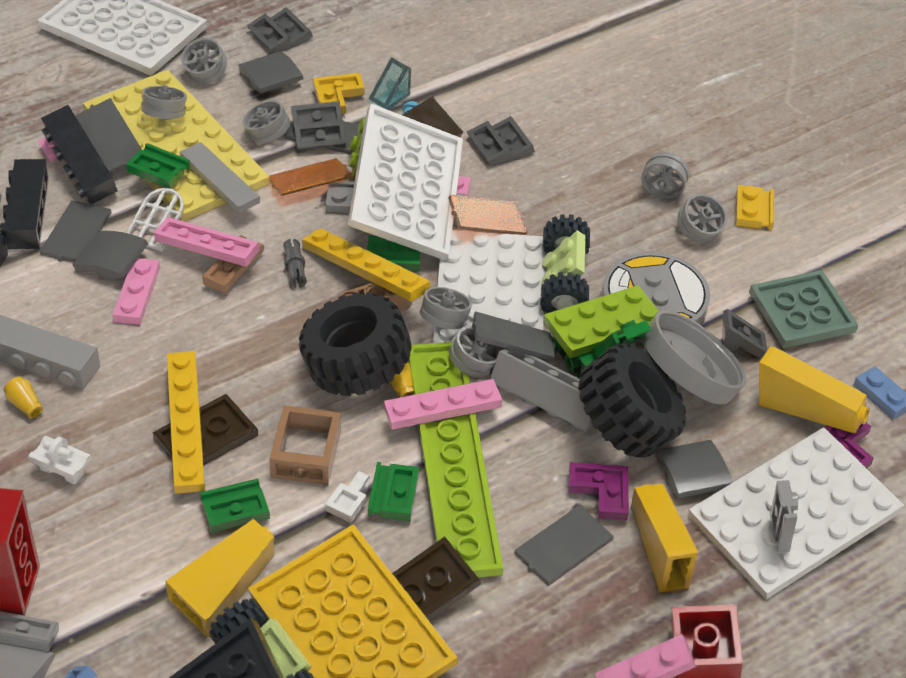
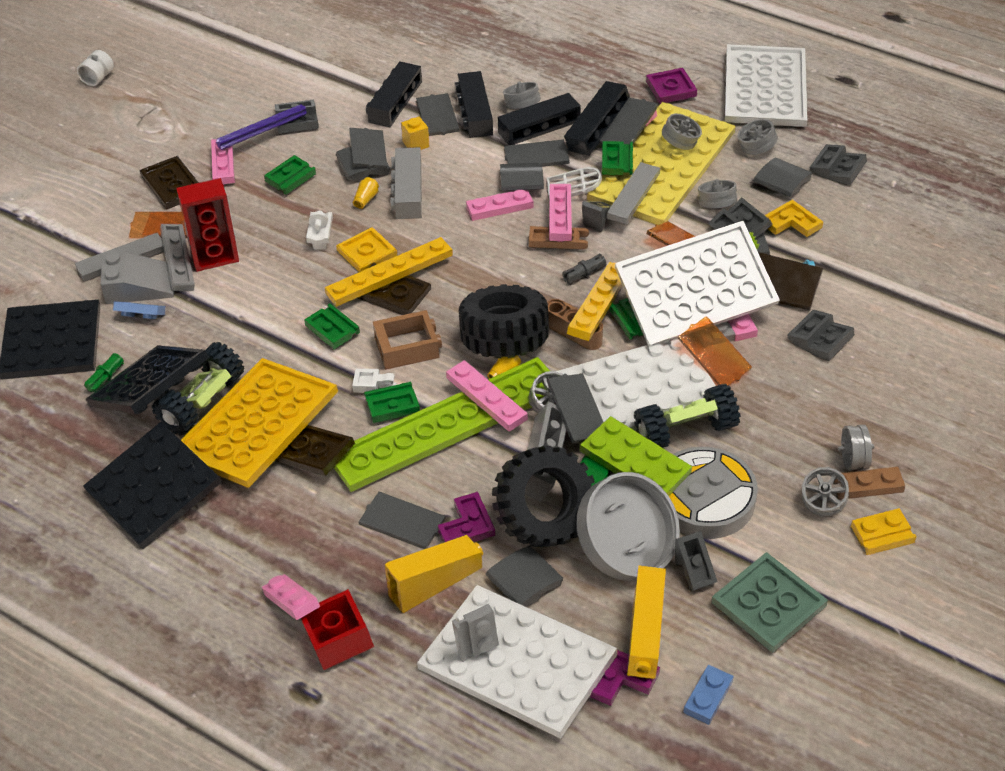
camera: 70 degrees right, 0 degrees up
yellow slope [165,519,275,638] -> none
clear light blue slope [368,57,411,110] -> none
light grey wheel [419,287,472,329] -> none
green plate [592,320,651,359] -> none
none -> yellow tile [336,227,398,272]
none -> dark grey slope [582,201,612,232]
none -> magenta plate [646,68,698,104]
none -> medium nougat hinge [834,467,905,499]

